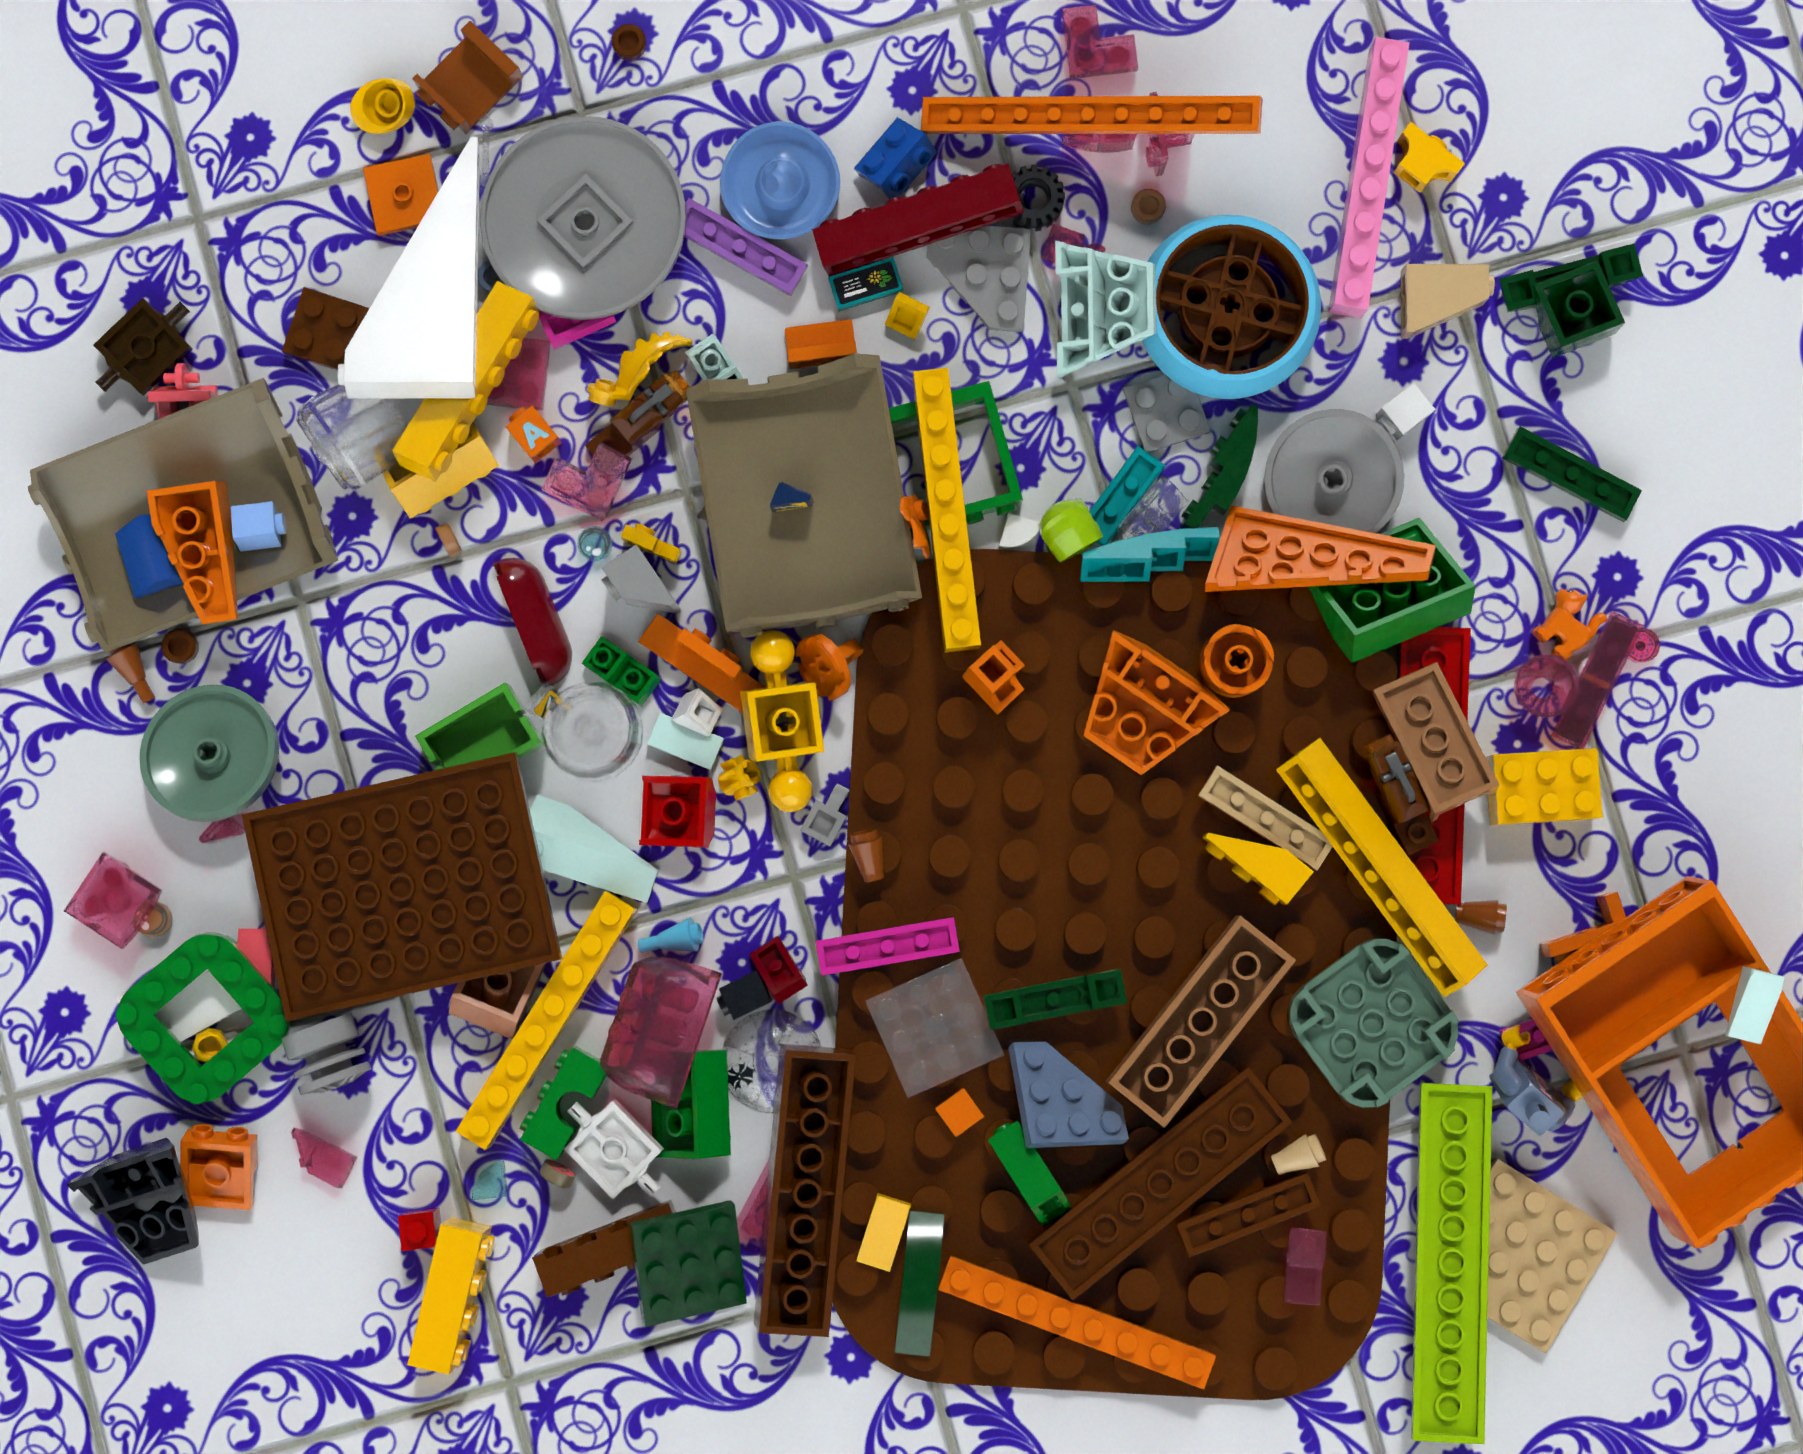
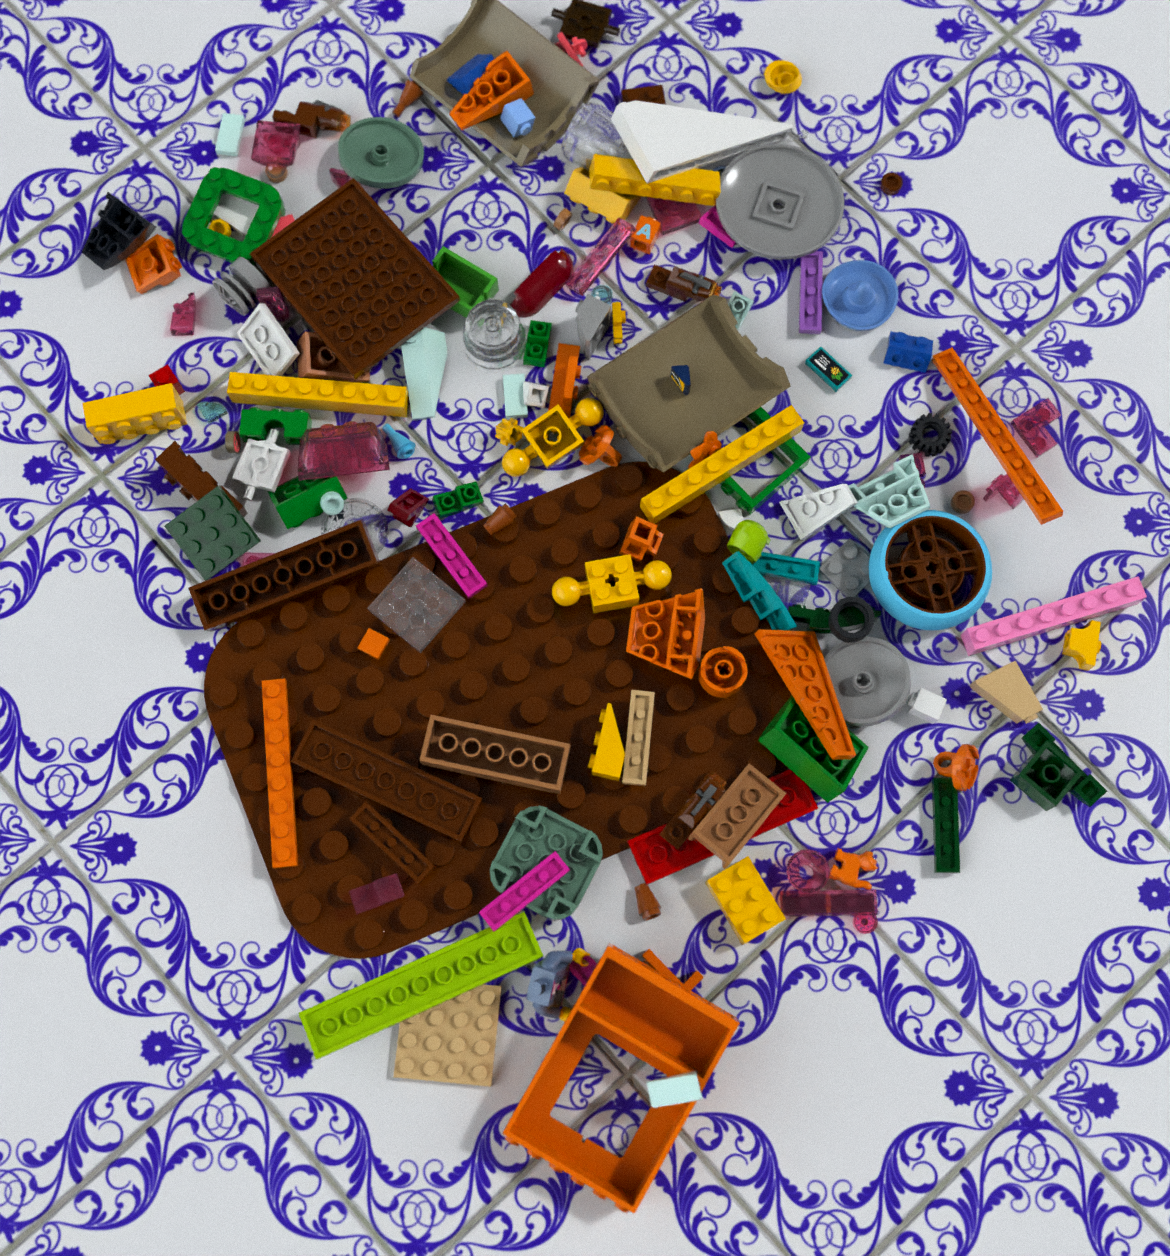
camera: 65 degrees right, 10 degrees down
reddish brown tile [161,629,199,664] -> none
orange plate [363,153,439,236] -> none
dark orange panel [412,21,523,134] -> none
clear pink plate [542,443,633,521] -> none
yellow plant [587,332,693,406] -> none
red slope [639,776,716,848] -> none
black brick [716,970,773,1020] -> none
orange panel [785,319,857,369] -> none
light grey plate [800,784,850,847] -> none
dark red brick [812,164,1024,277] -> none
yellow slope [856,1193,911,1272] -> none
yellow plate [884,292,930,340] -> none
dark green slope [895,1210,944,1357] -> none
light grey plate [926,225,1031,333] -> none
dark green slope [983,969,1127,1030] -> none
green slope [988,1121,1072,1228] -> none
sand blue plate [1008,1041,1129,1148] -> none
clear pink slope [1061,134,1137,153] -> none
tan cone [1271,1134,1326,1175] -> none
yellow brick [1276,738,1488,997] -> none
none -> light aqua tile [215,113,245,156]
none -> white tile [237,303,300,376]
none -> clear pink plate [256,287,289,322]
none -> reddish brown plate [272,100,351,138]
none -> light aqua tile [320,491,344,515]
none -> green slope [432,481,484,519]
none -> dark pink plate [479,851,570,932]
none -> yellow brick [552,554,672,613]
none -> clear pink plate [565,217,636,296]
none -> white wing [779,484,858,540]
none -> black tyre [828,597,874,643]
none -> orange tile [933,744,979,791]

